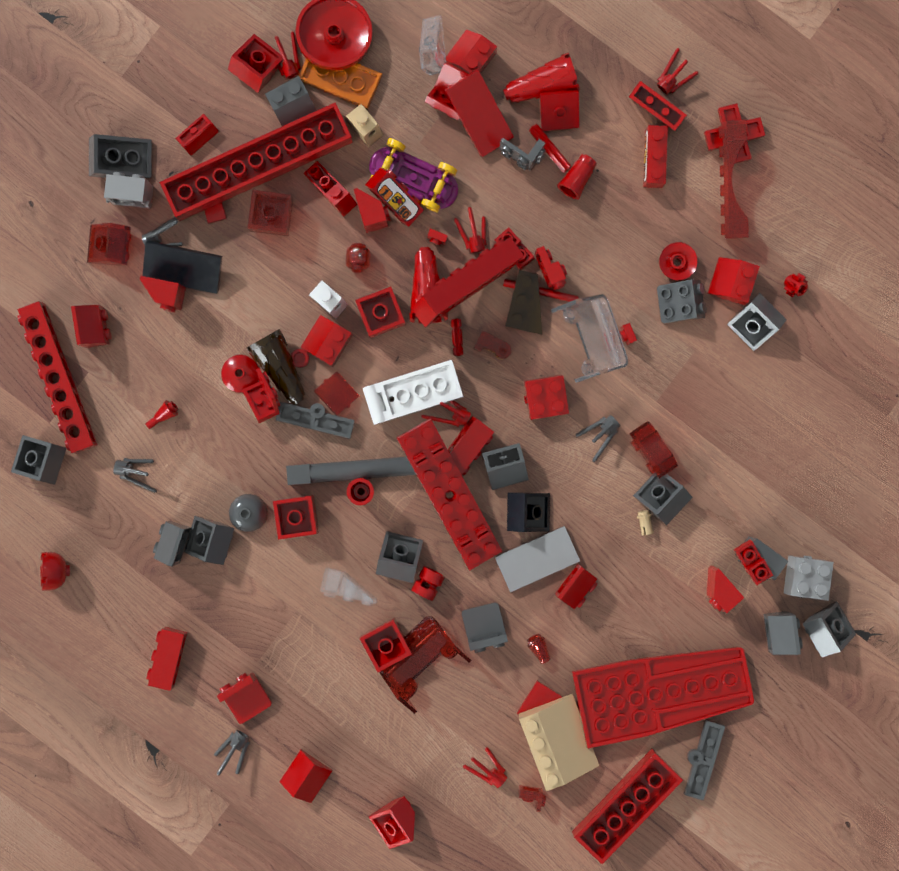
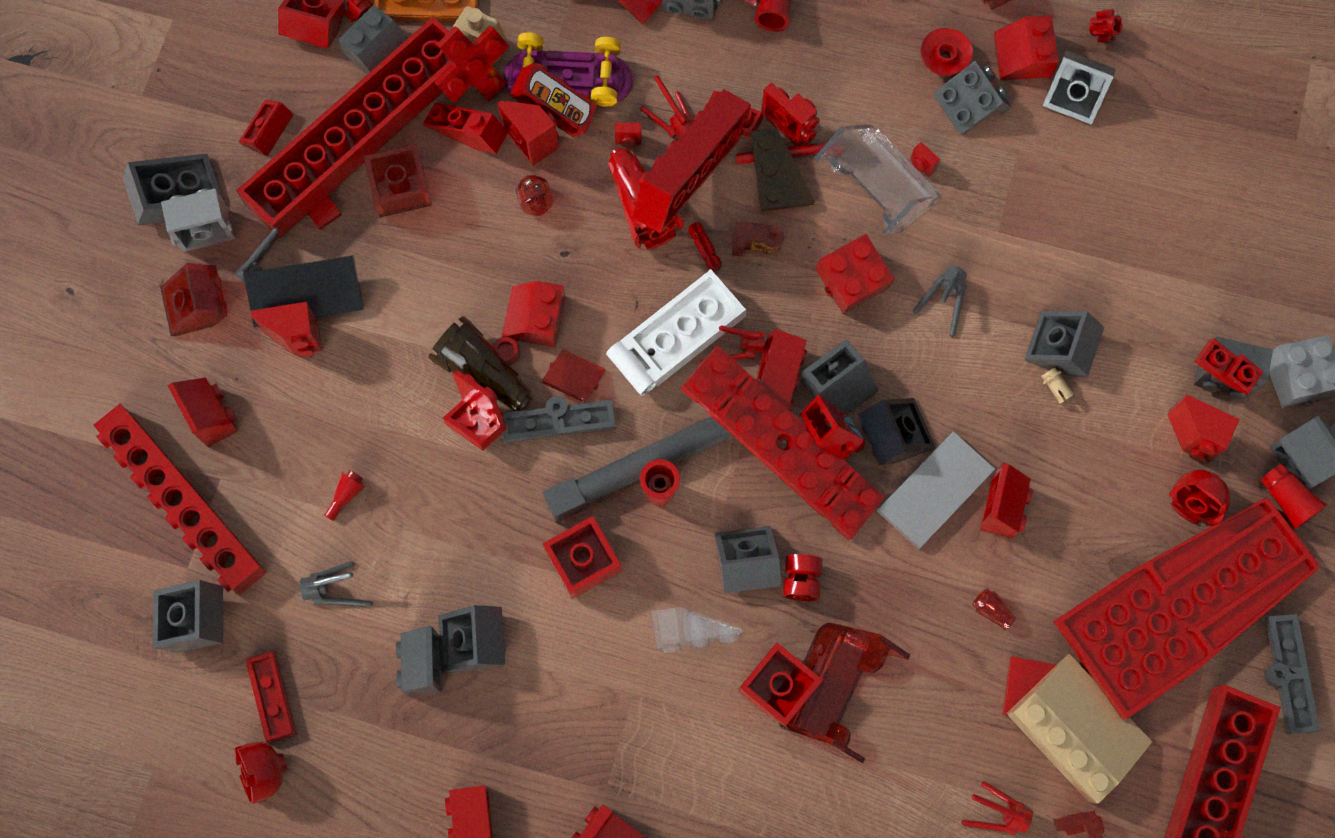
camera: 20 degrees left, 15 degrees down
red dish [221,355,259,393] -> none
dark grey cylinder [229,494,268,532] -> none
white torso [309,281,348,319] -> none
red brick [355,287,406,338] -> none
dark grey bracket [462,602,508,653] -> none
clear red brick [629,421,678,479] -> none
none -> red tile [245,650,297,744]
none -> red plate [434,25,510,103]
none -> red torso [800,394,865,459]
none -> red cylinder [1169,470,1230,526]
none -> red plant [1260,463,1328,530]

